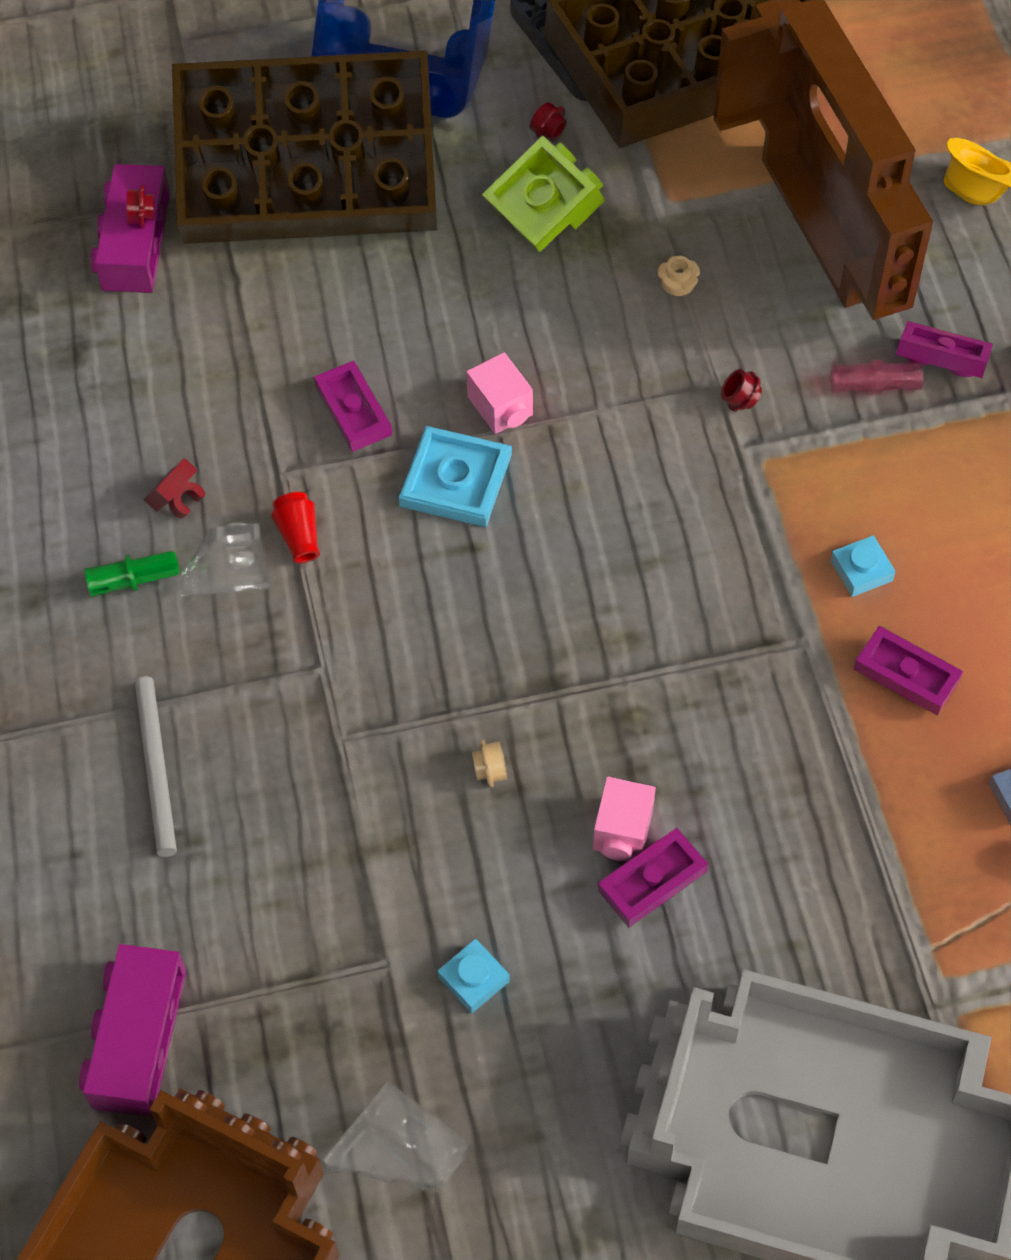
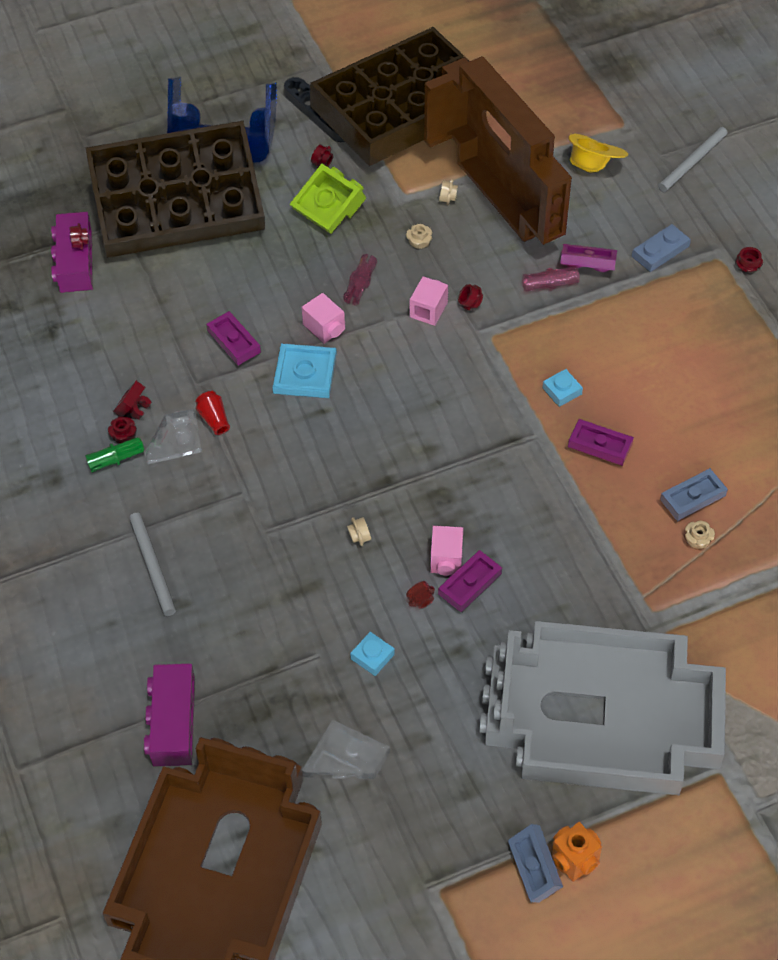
camera: 10 degrees left, 5 degrees down
none -> dark red plate [108,417,137,444]
none -> clear pink pin [343,254,377,305]
none -> clear red plate [406,581,435,609]
none -> bright pink brick [410,277,448,326]
none -> tan plate [439,179,458,205]

